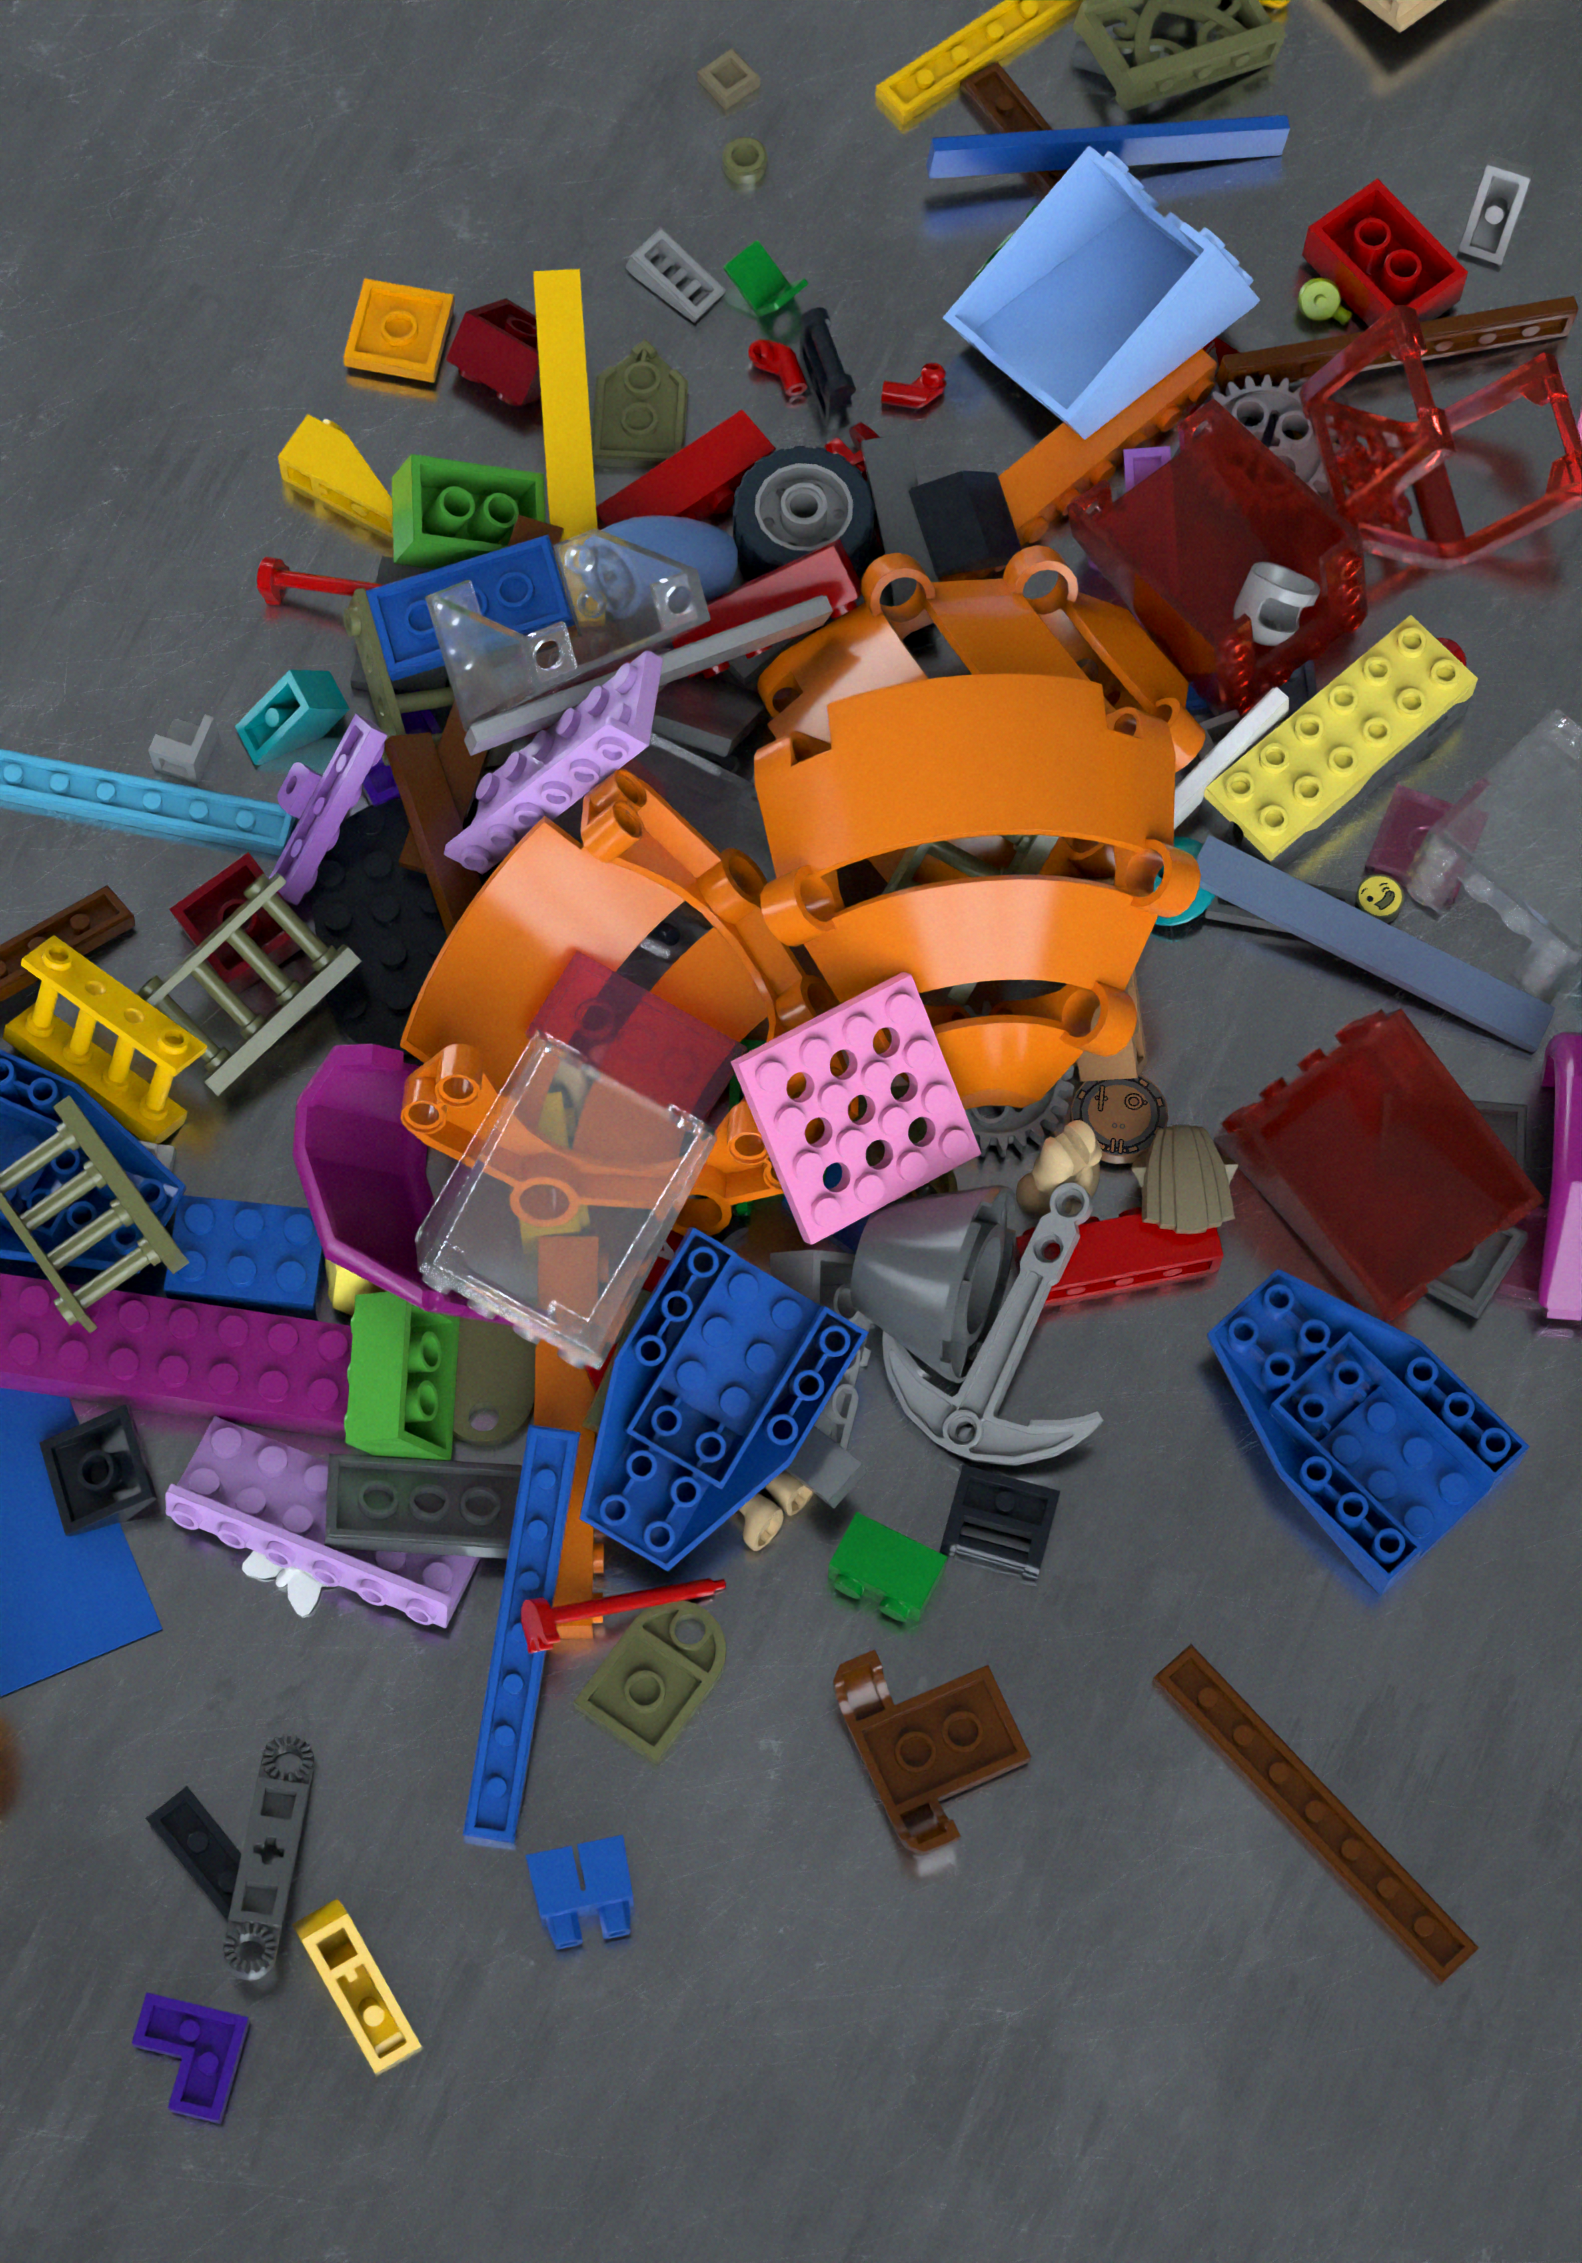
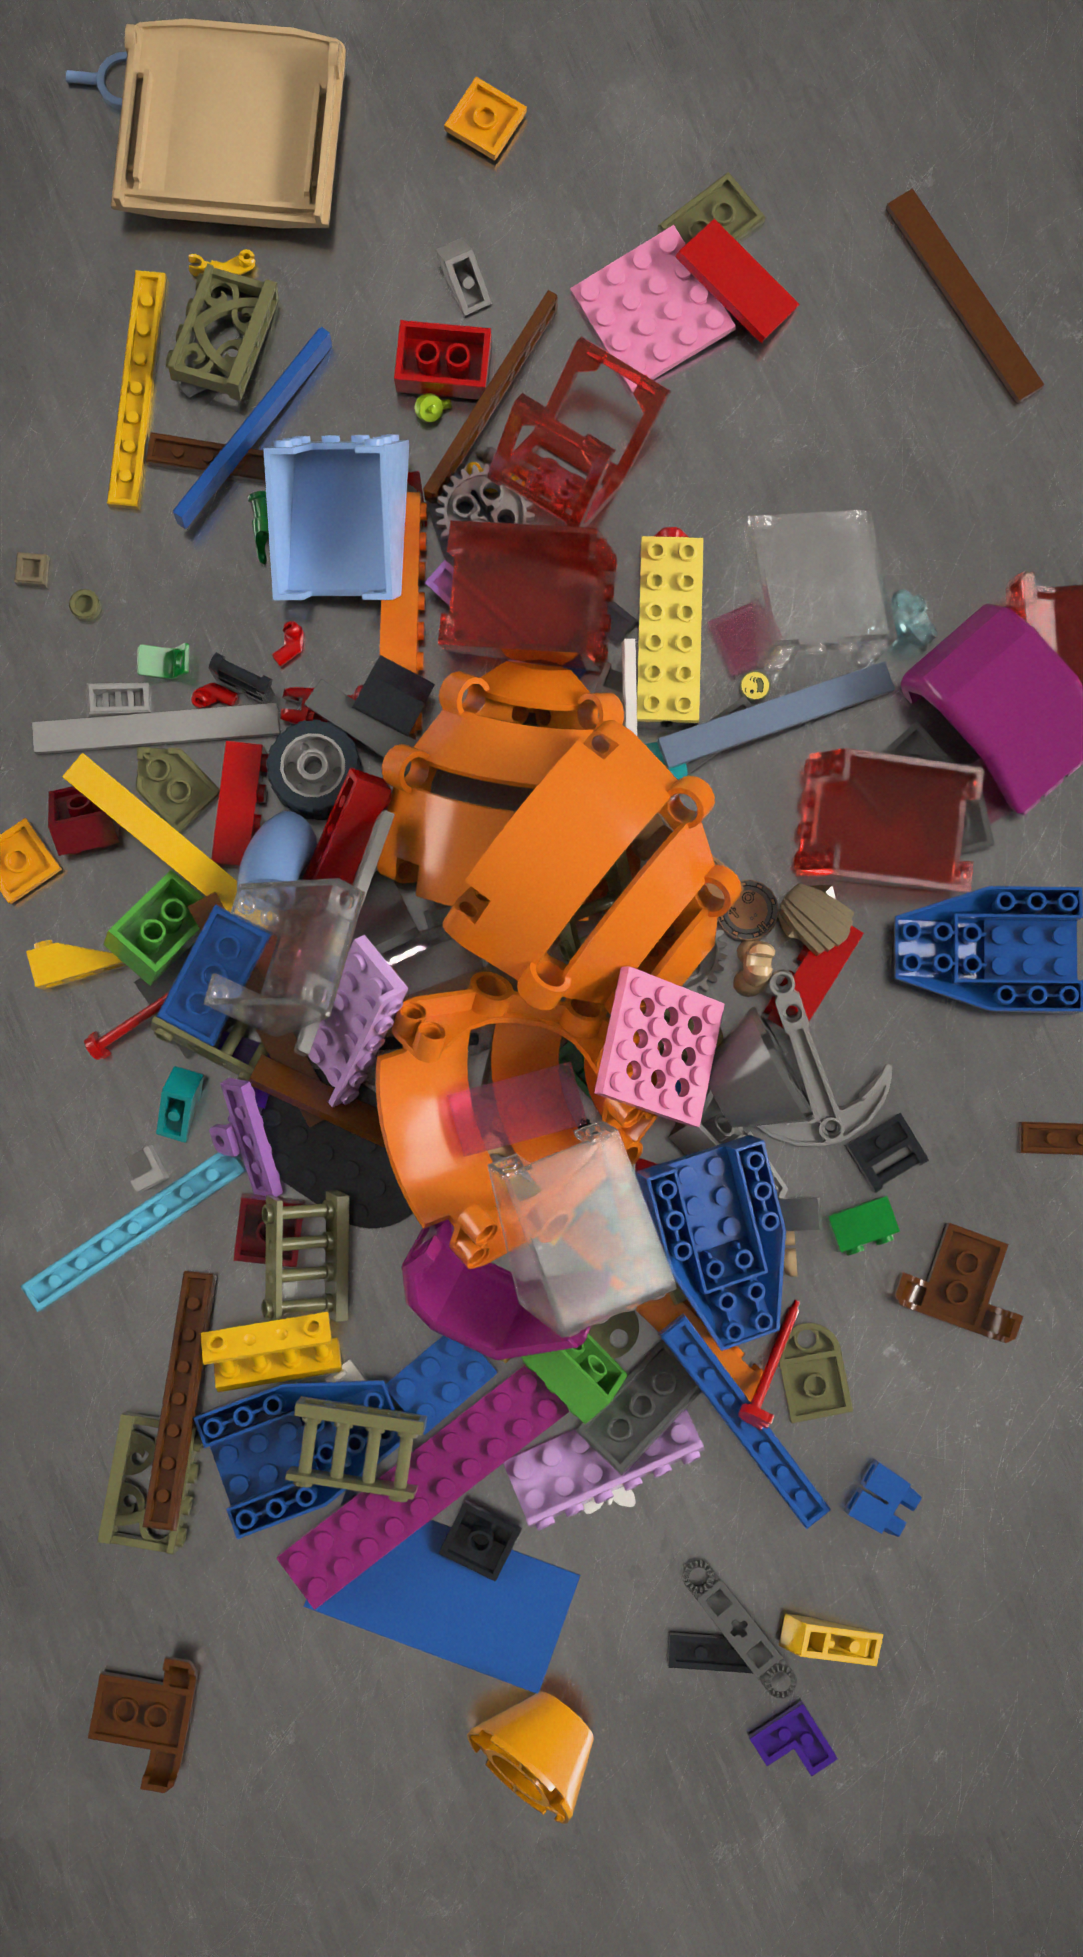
camera: 45 degrees left, 15 degrees up
light grey helmet [1233,562,1321,646] -> none
none -> light grey tile [32,703,280,755]

